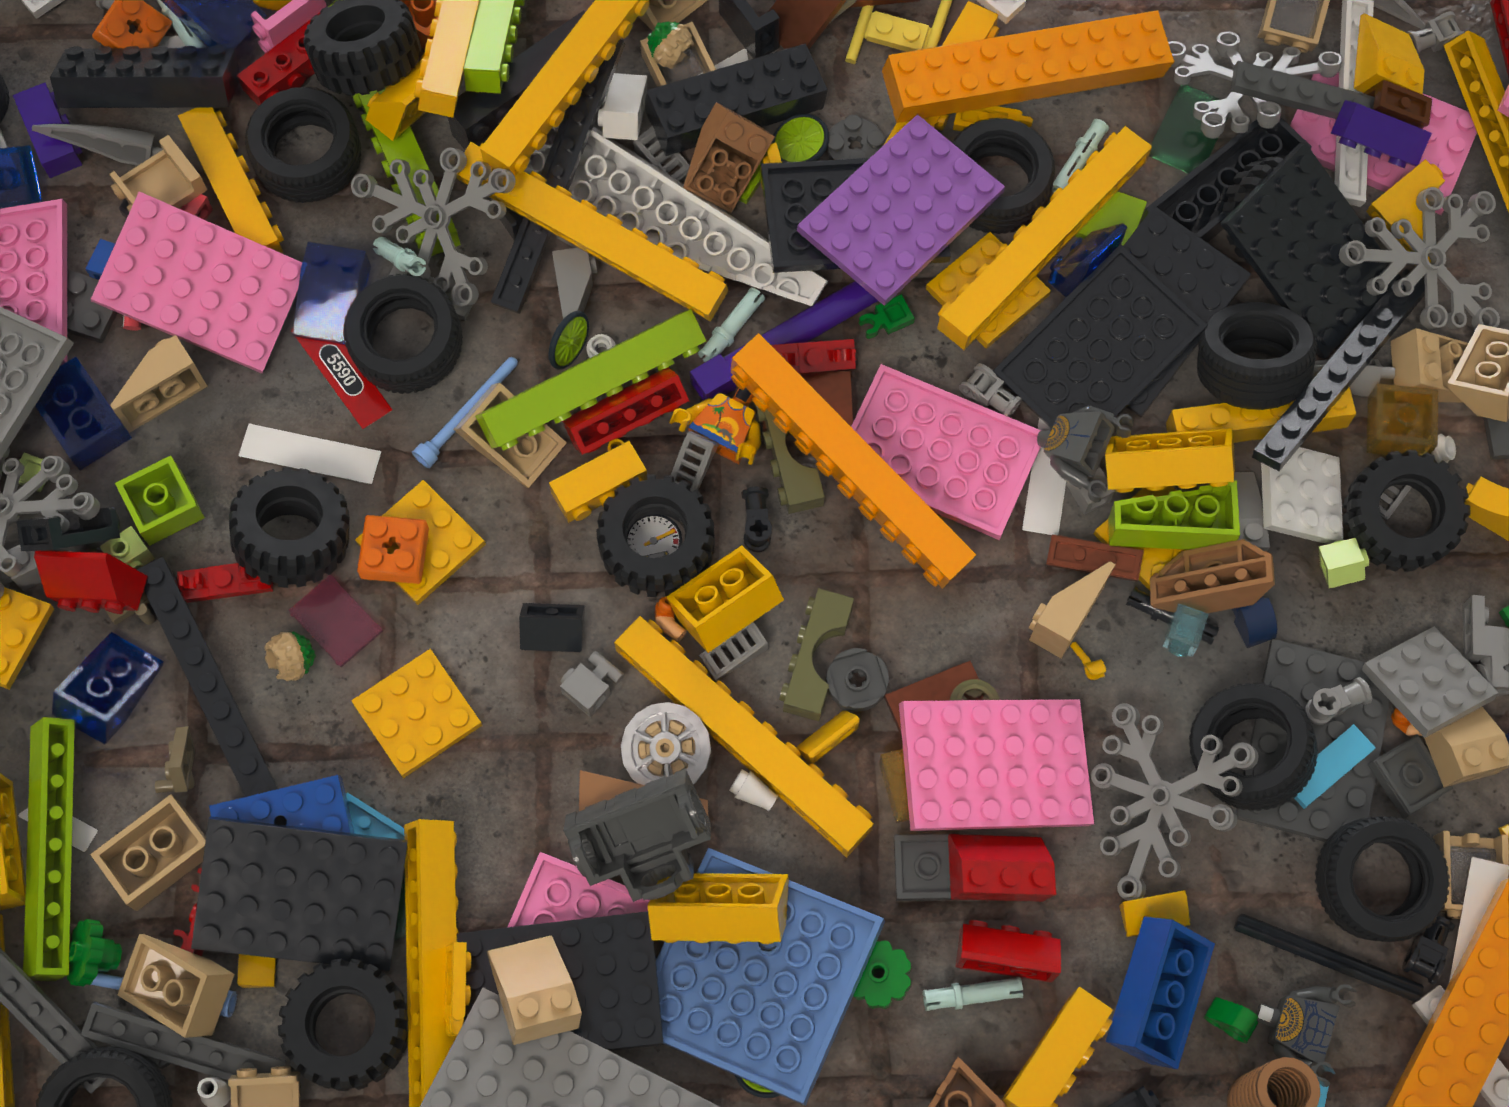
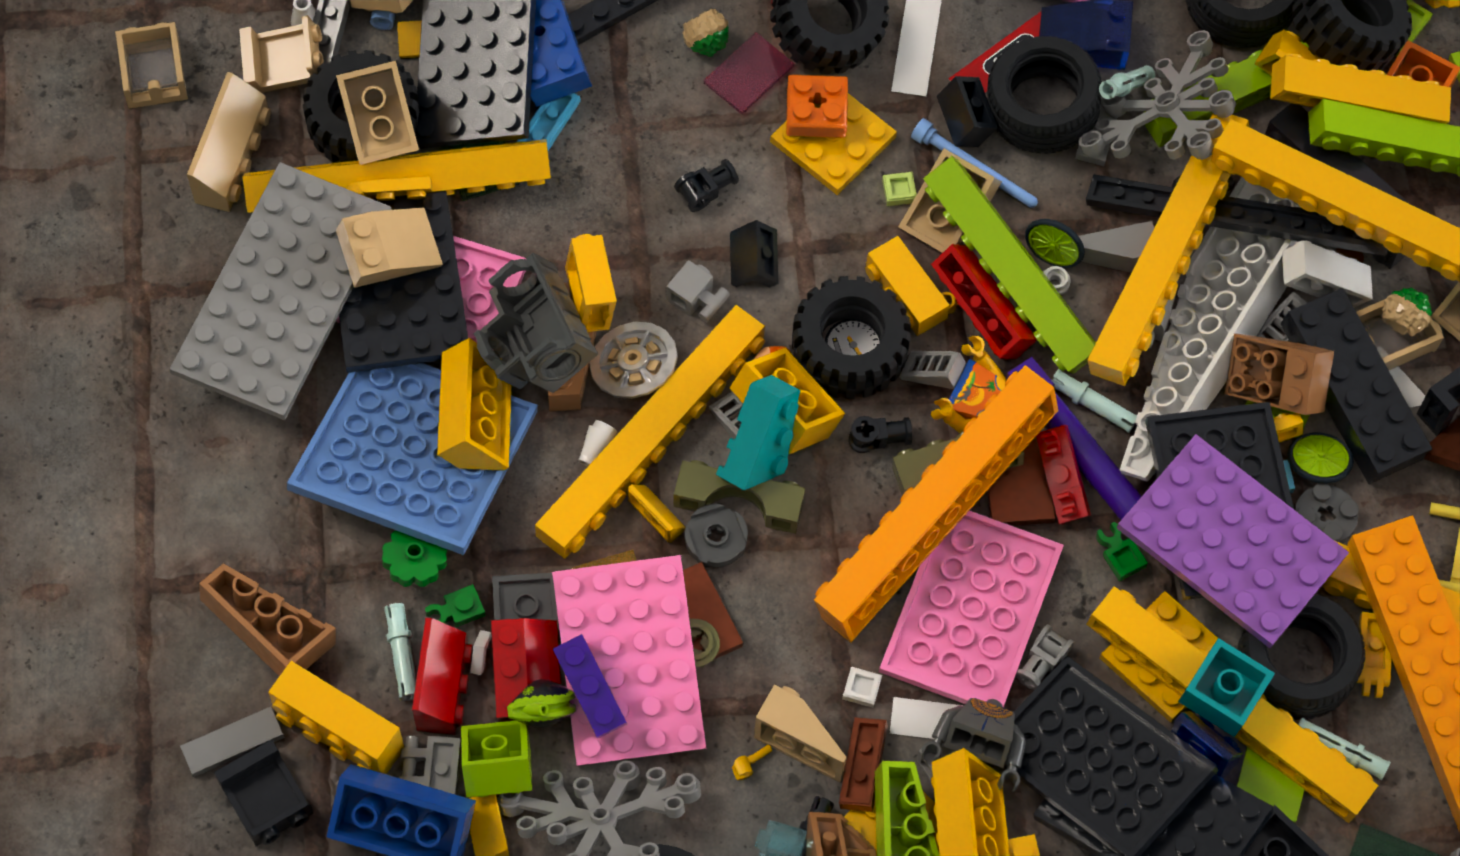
camera: 85 degrees right, 5 degrees down
yellow plate [351,649,483,778] -> none
none -> tan slope [336,61,419,165]
none -> light grey plate [398,736,461,795]
none -> green plate [425,584,486,628]
none -> lime brick [461,720,532,798]
none -> white tile [470,630,492,675]
none -> lime hat [507,679,576,728]
none -> dark purple brick [553,634,627,739]
none -> yellow window [565,234,617,332]
none -> black connector [674,159,739,212]
none -> teal wedge [716,375,800,490]
none -> white tile [842,667,882,708]
none -> yellowish green tile [882,172,917,206]
none -> black brick [937,76,998,147]
none -> teal brick [1178,638,1275,737]

